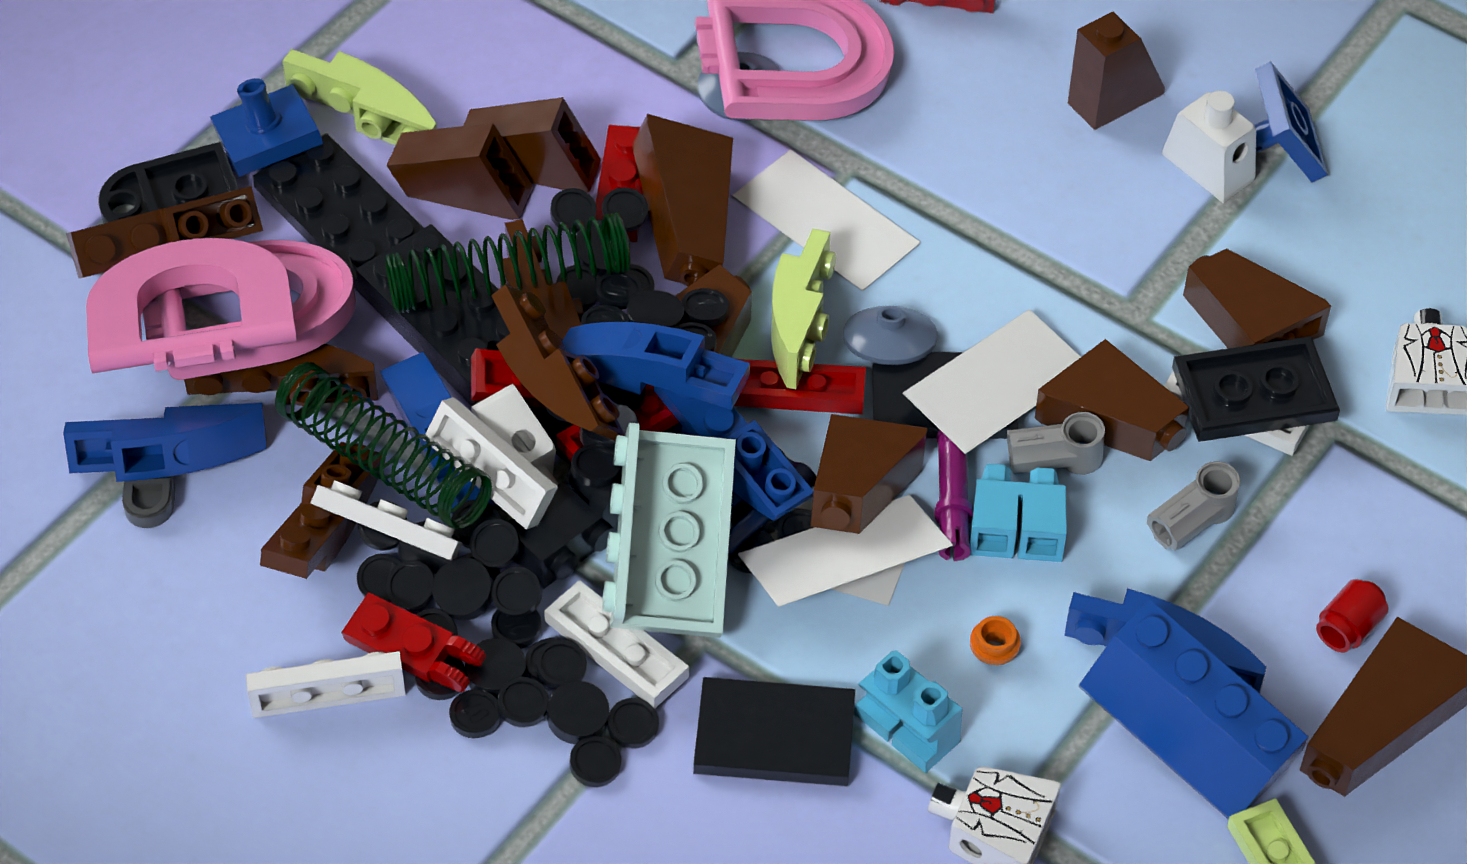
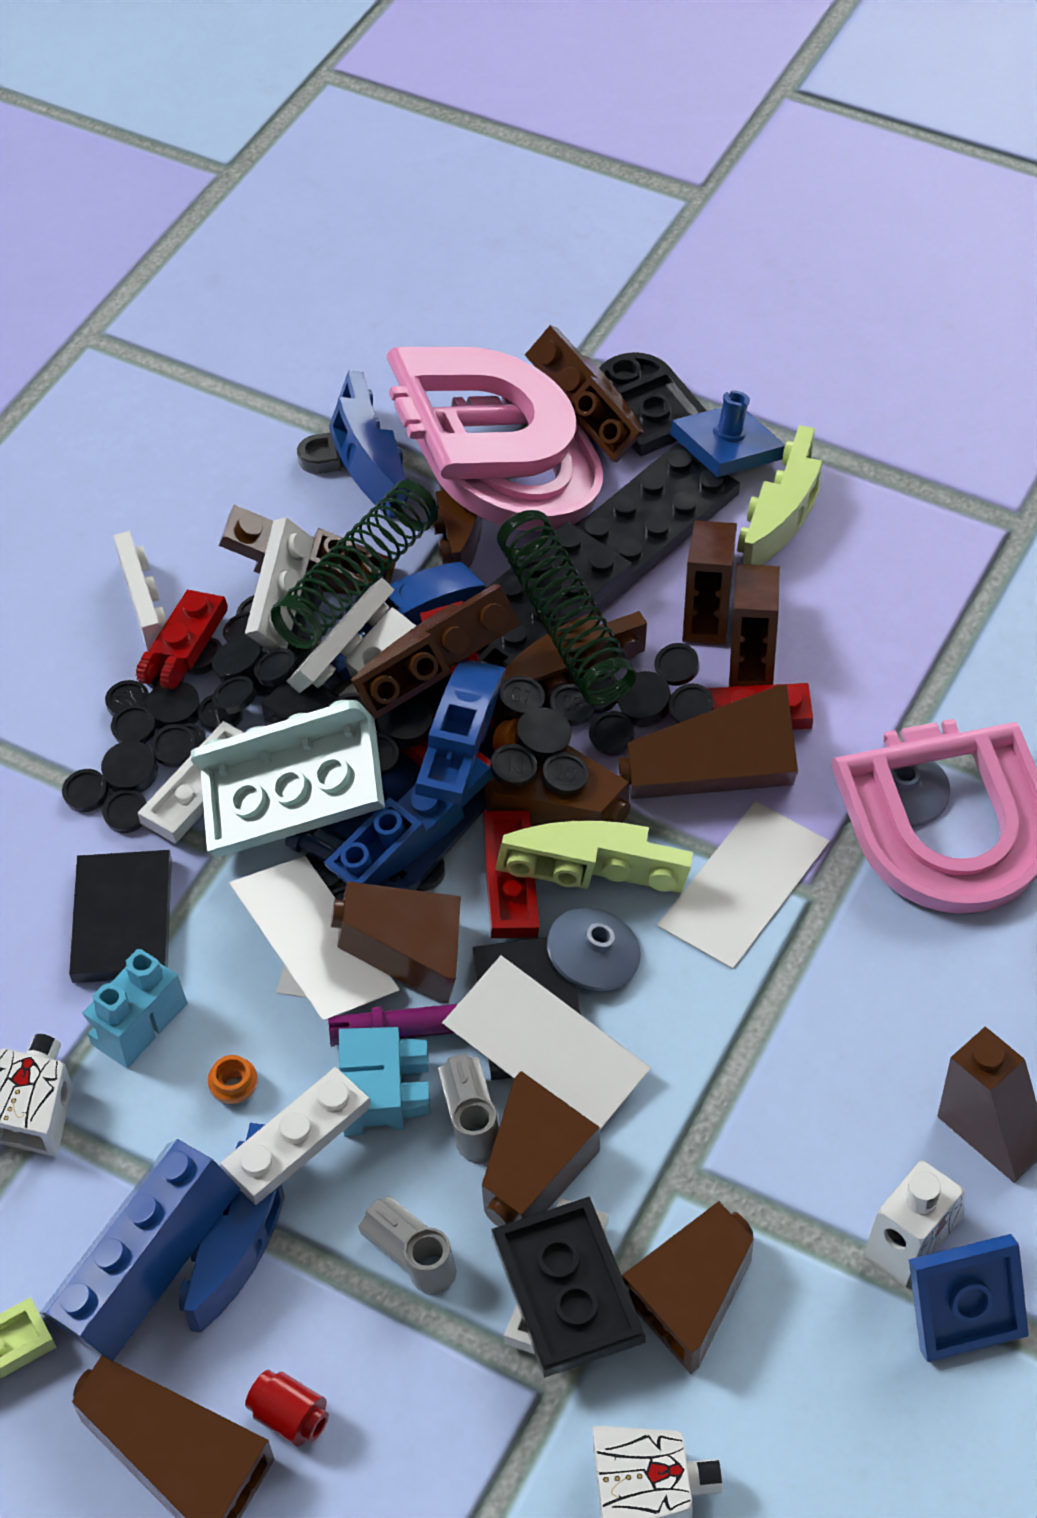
camera: 85 degrees right, 0 degrees up
none -> white plate [220,1067,371,1206]

